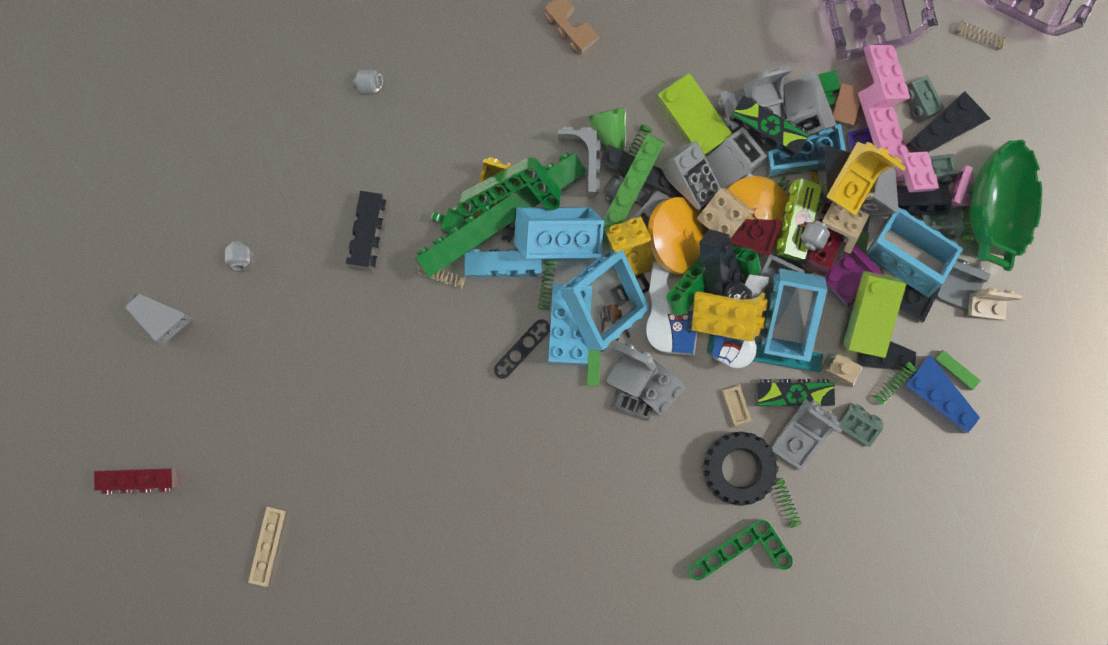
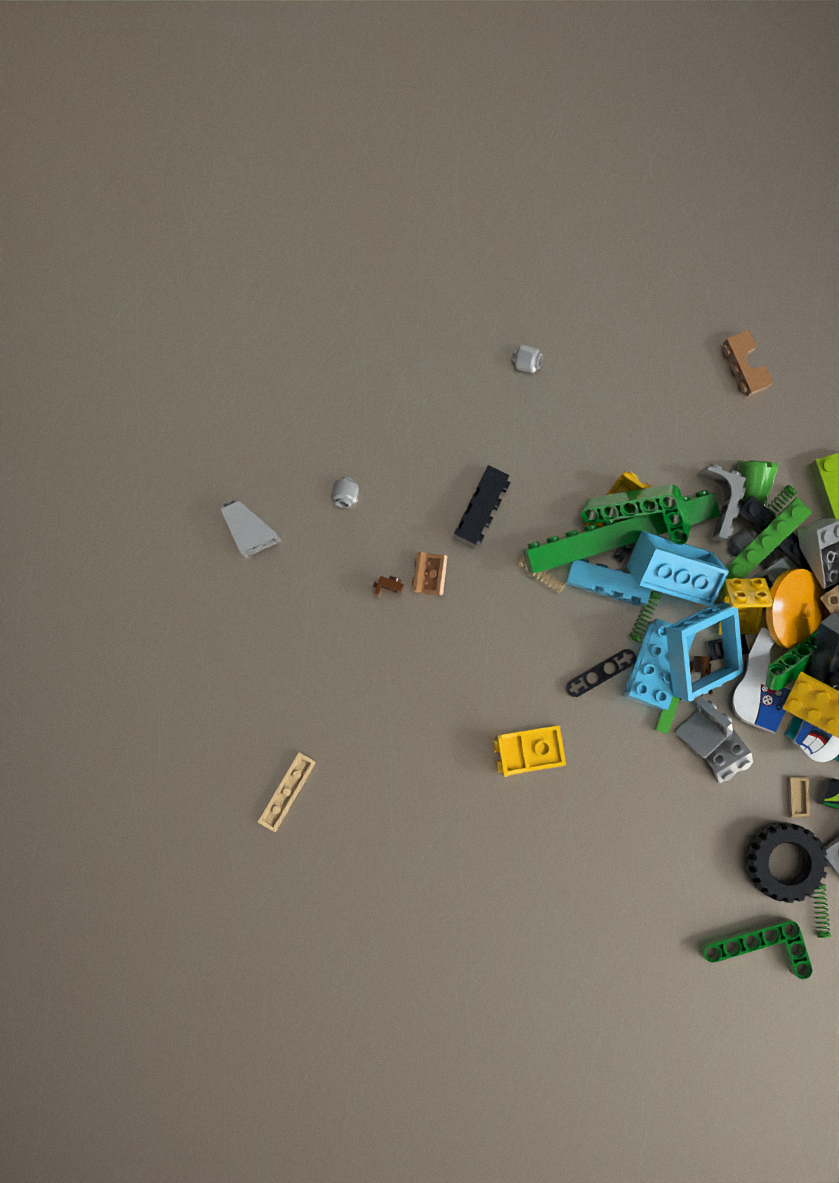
camera: 15 degrees right, 0 degrees up
dark red brick [94,468,177,494] -> none
green brick [430,207,467,235] -> none
black slope [610,389,653,421] -> none
none -> reddish brown bracket [372,576,404,599]
none -> medium nougat bracket [412,552,448,596]
none -> yellow bracket [493,725,566,777]

